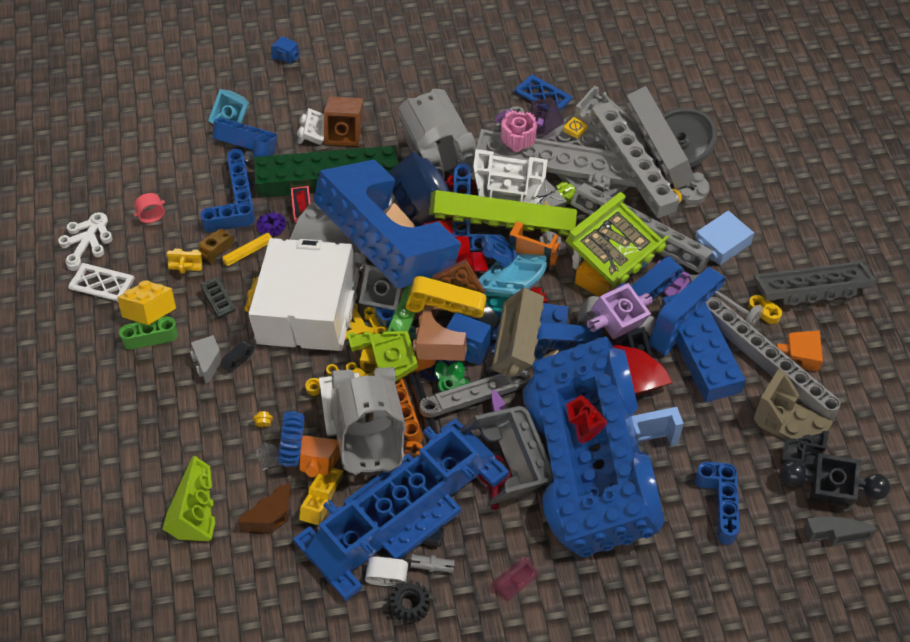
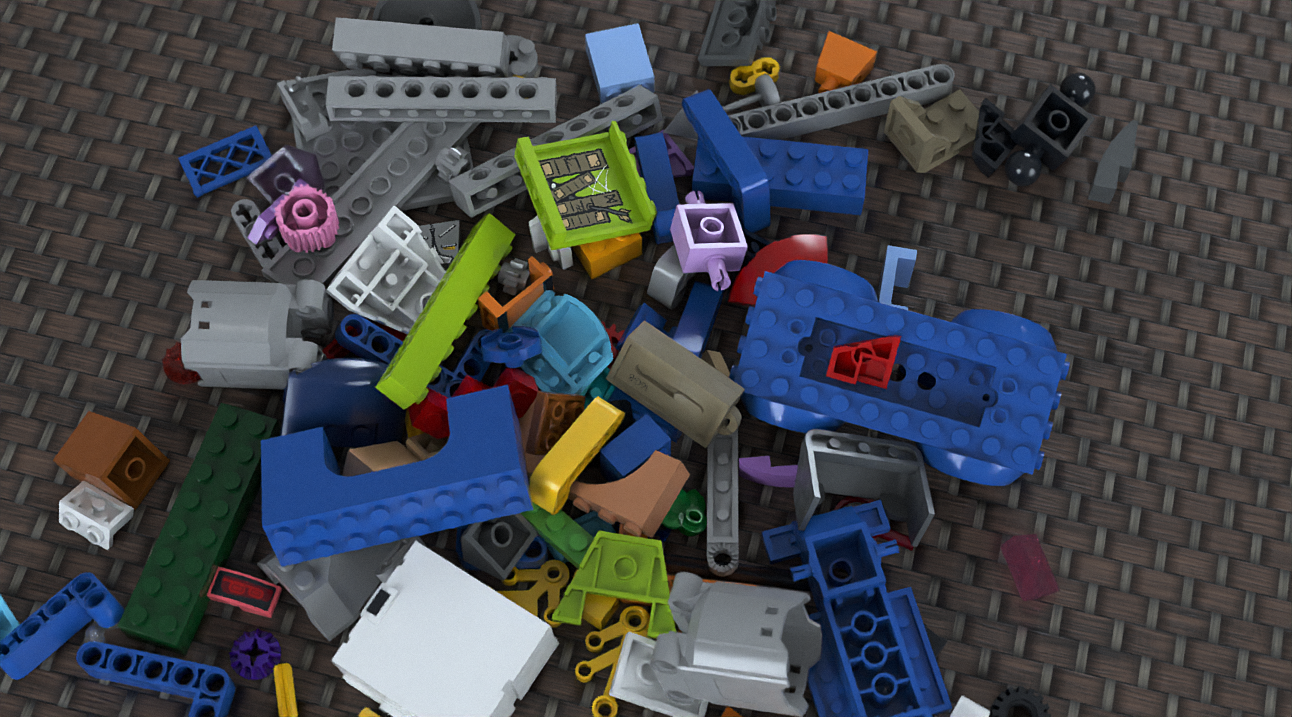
camera: 65 degrees left, 10 degrees up
light grey pin [410,554,455,574] -> none
lime gear [556,182,576,205] -> none
yellow tile [563,117,588,139] -> none
blue beam [695,462,740,545] -> none

